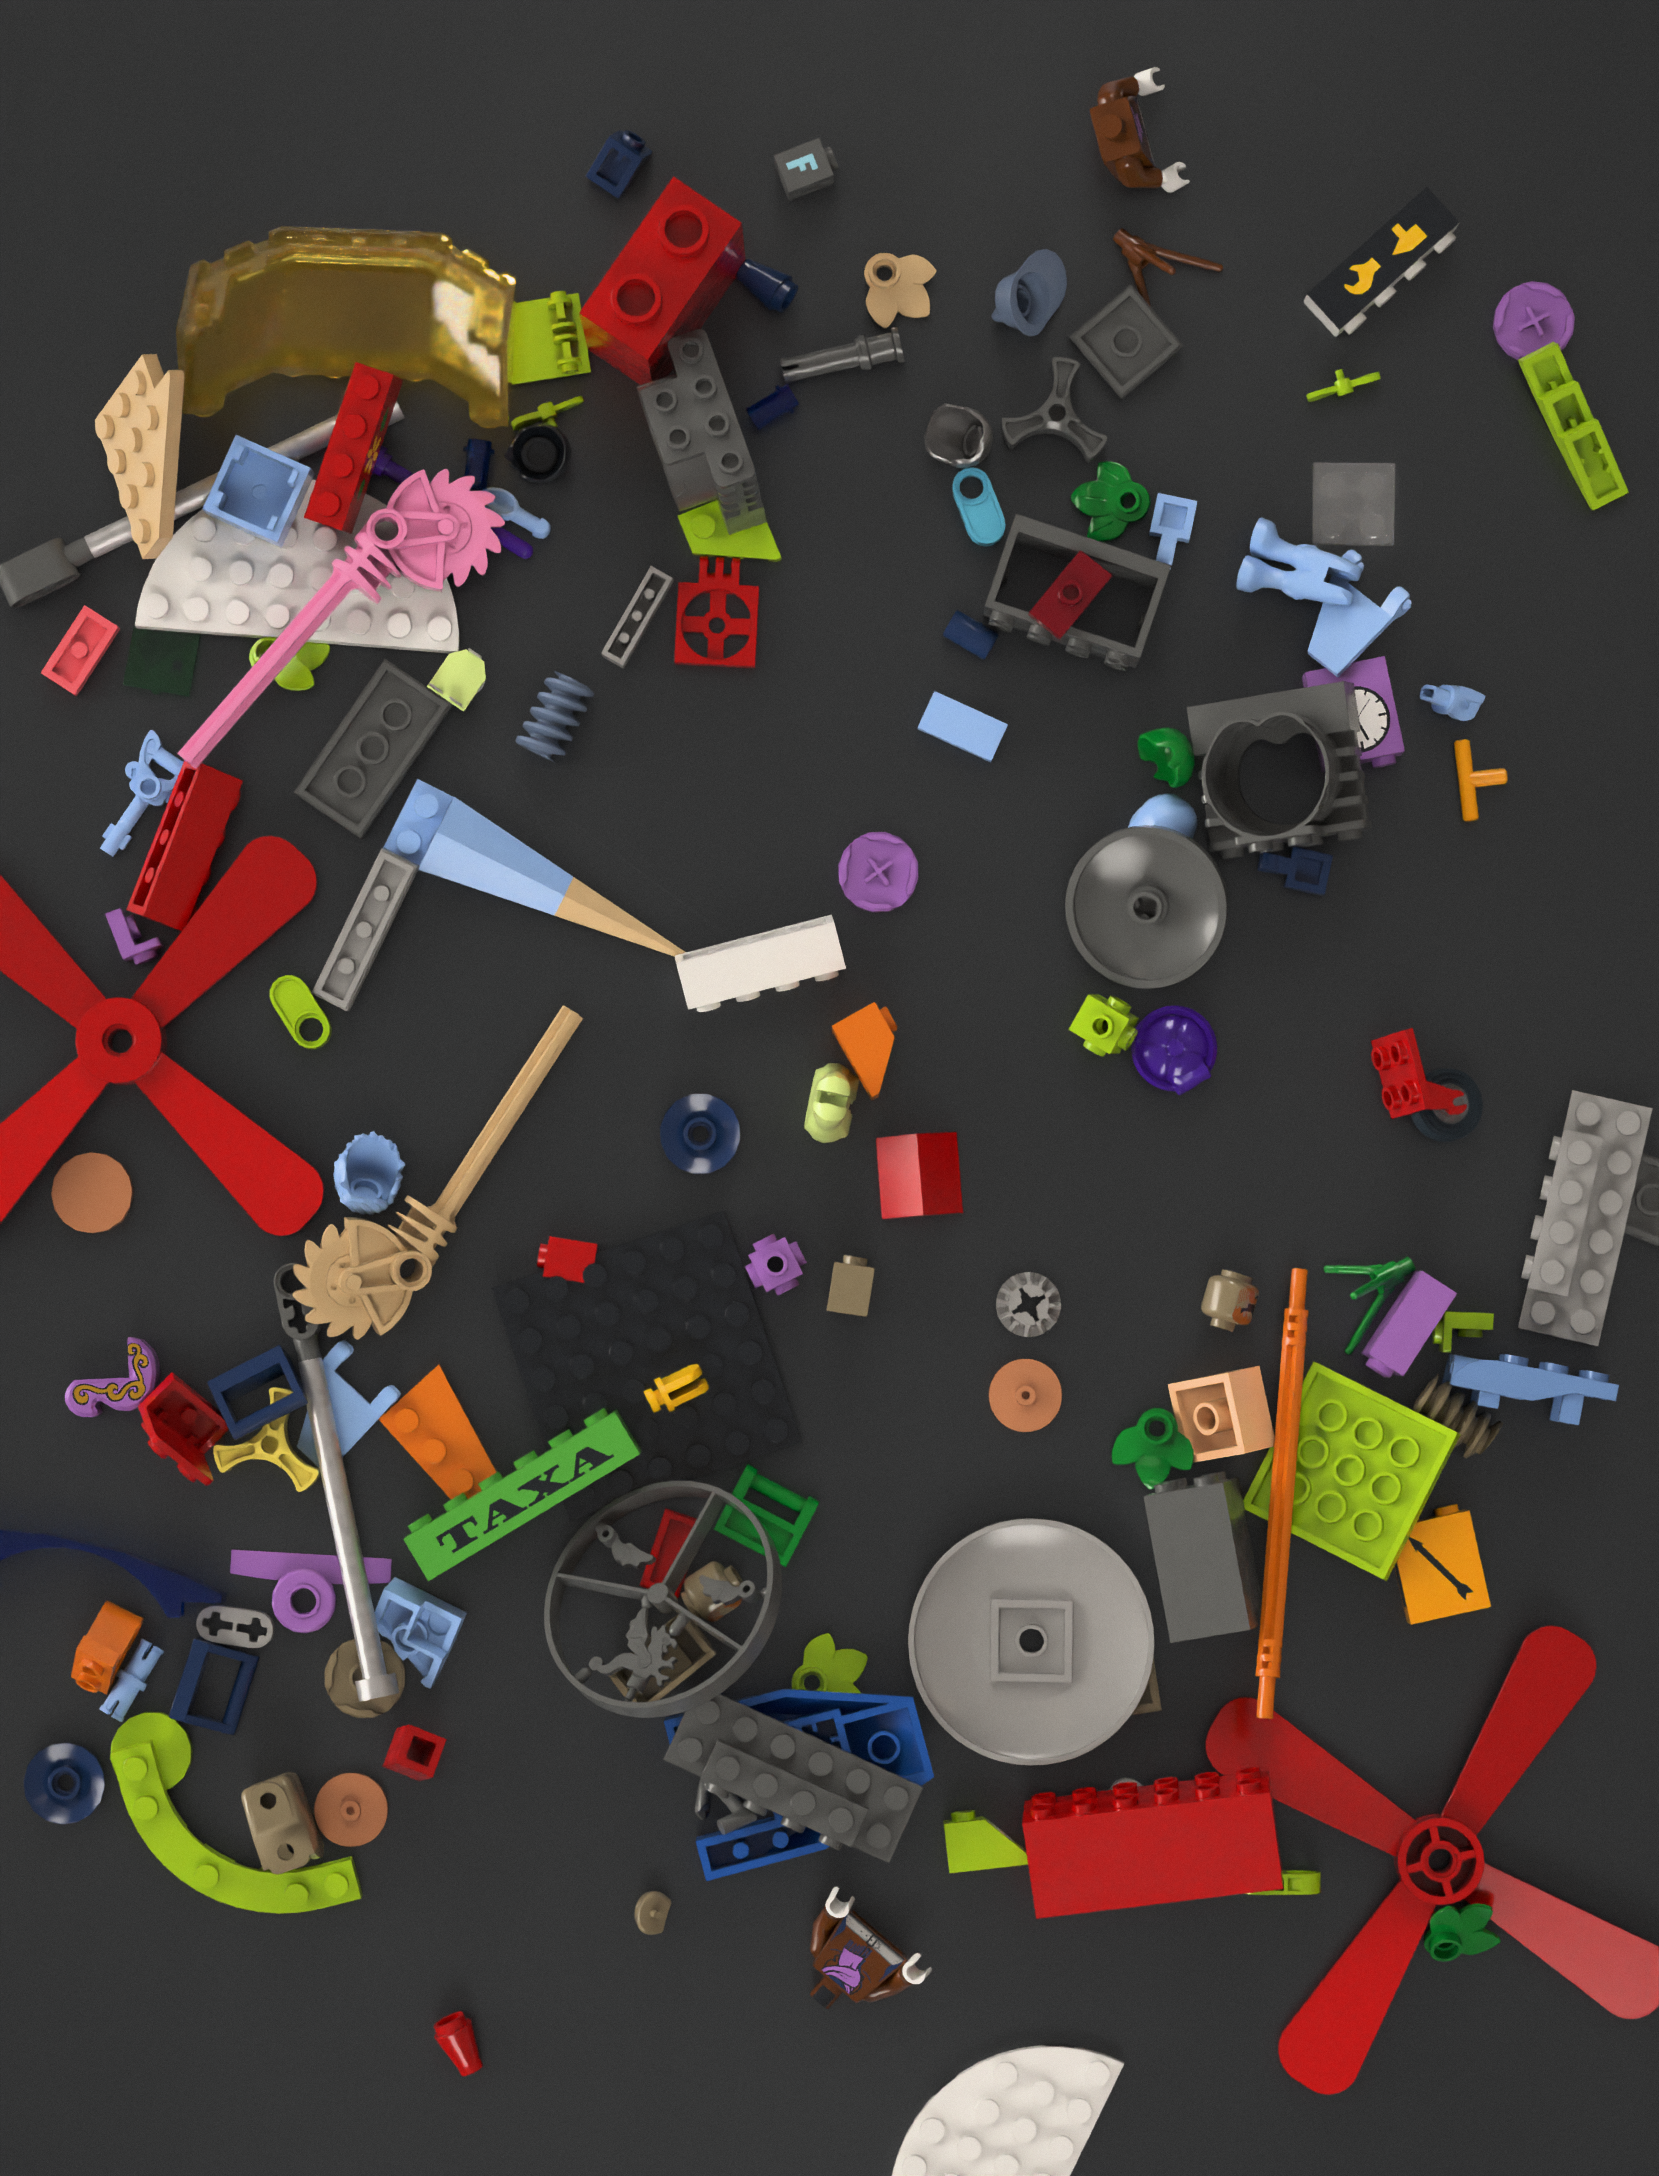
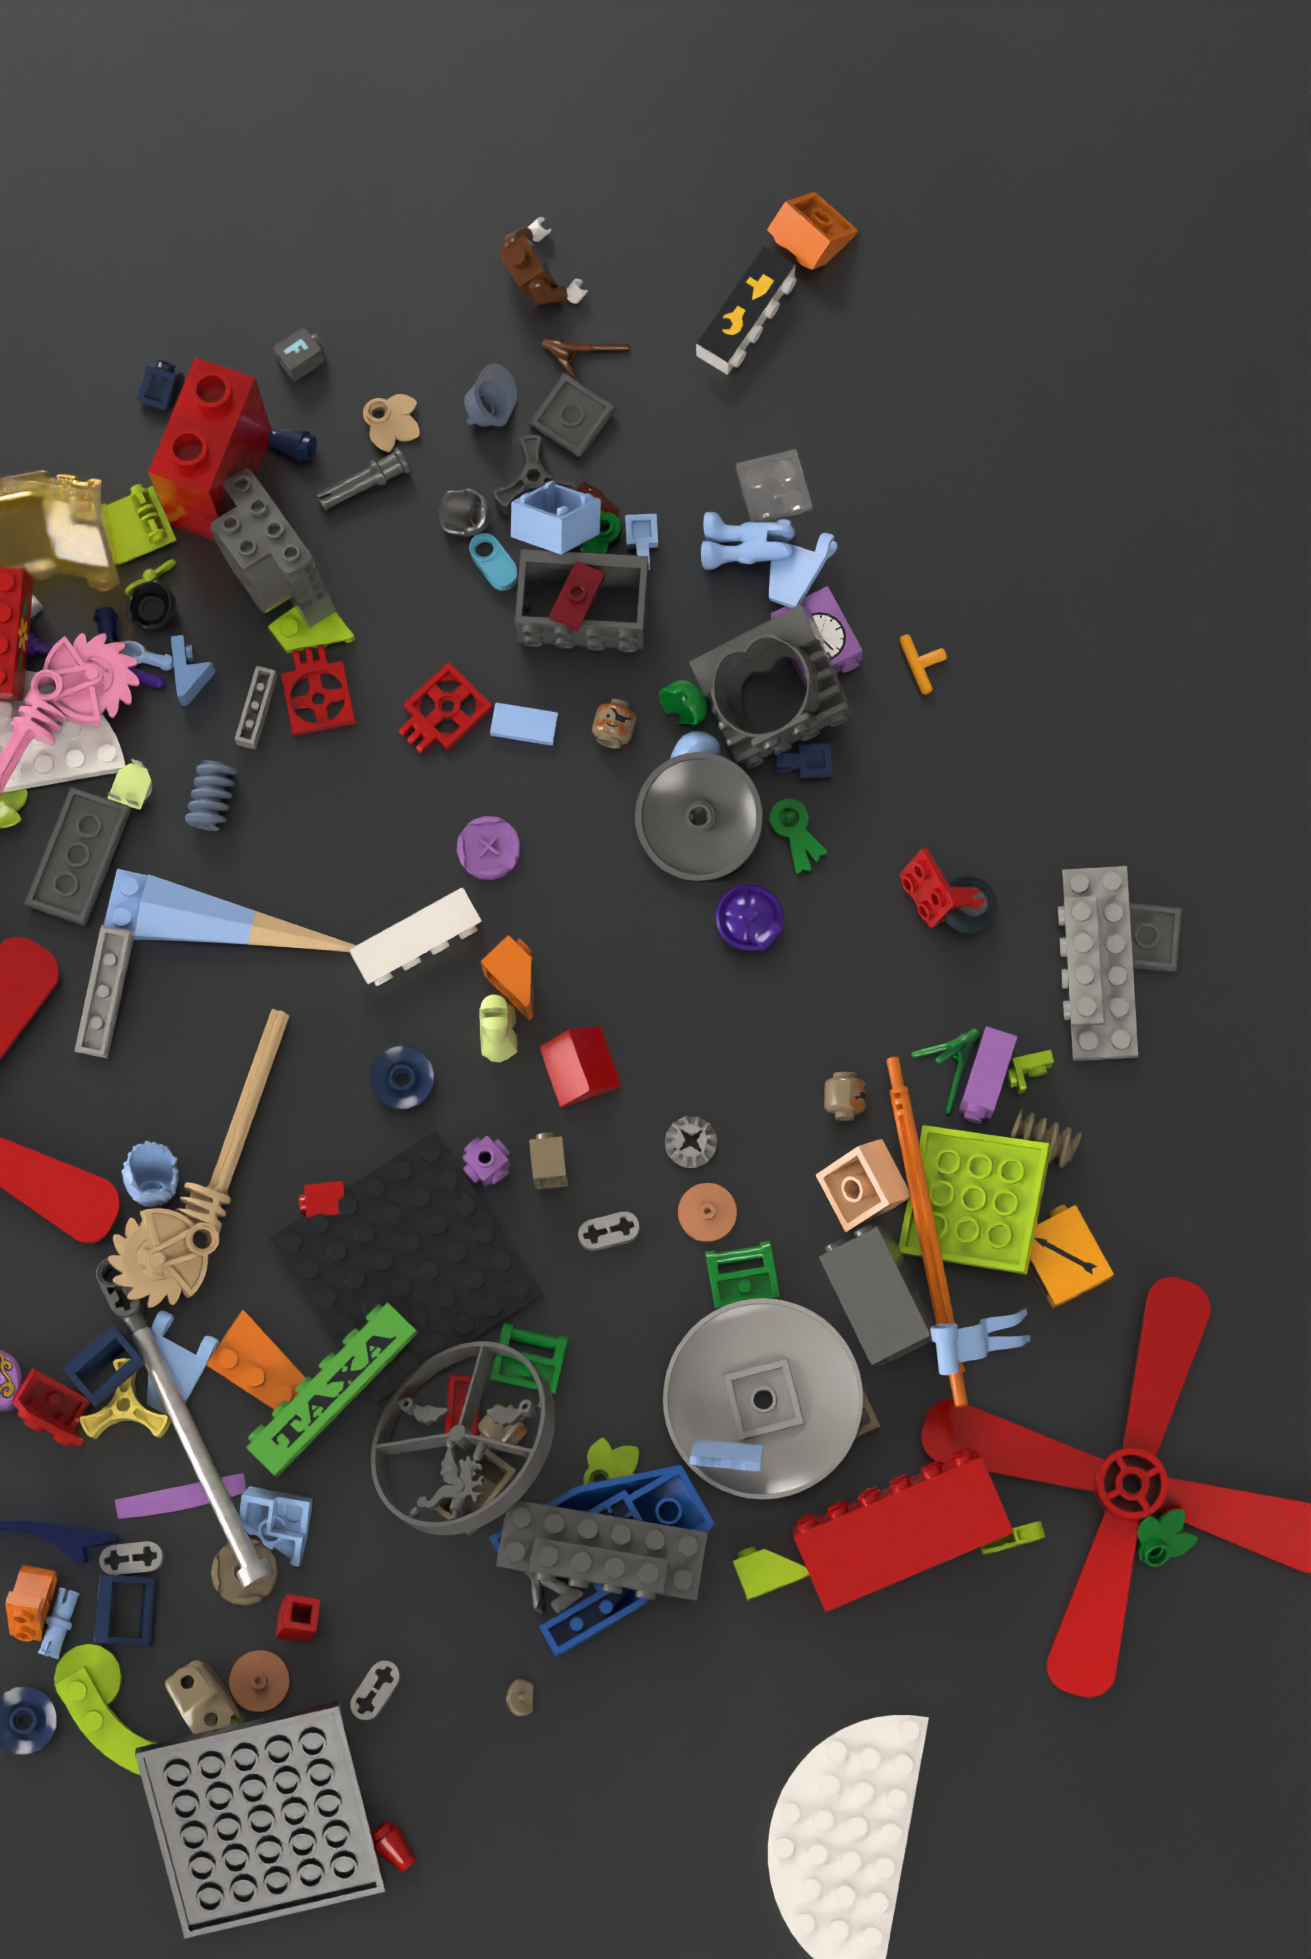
camera: 15 degrees left, 10 degrees down
lime piece [270,975,332,1049] -> none
medium lavender piece [271,1568,336,1633] -> none
yellow arm [643,1364,709,1413] -> none
clear blue pin [745,384,799,430] -> none
torso [810,1887,932,2009] -> none
dark blue piece [942,610,999,660] -> none
lime brick [1069,994,1139,1057] -> none
green plate [1112,1408,1194,1490] -> none
lime piece [1306,369,1381,402] -> none
light blue piece [1420,684,1486,721] -> none
medium blue piece [1442,1354,1619,1425] -> none
medium lavender tile [1493,281,1575,360] -> none
lime slope [1518,342,1629,510] -> none
none -> plate [135,1701,385,1939]
none -> medium blue slope [171,635,216,706]
none -> light grey beam [350,1661,401,1720]
none -> red piece [398,662,493,754]
none -> light blue container [511,481,601,555]
none -> clear red piece [577,481,620,516]
none -> light grey beam [578,1212,640,1251]
none -> dark tan head [592,699,637,749]
none -> light blue slope [690,1439,764,1472]
none -> green plate [705,1240,780,1310]
none -> orange slope [767,191,859,270]
none -> green piece [769,798,827,875]
none -> light blue flag [930,1309,1030,1375]

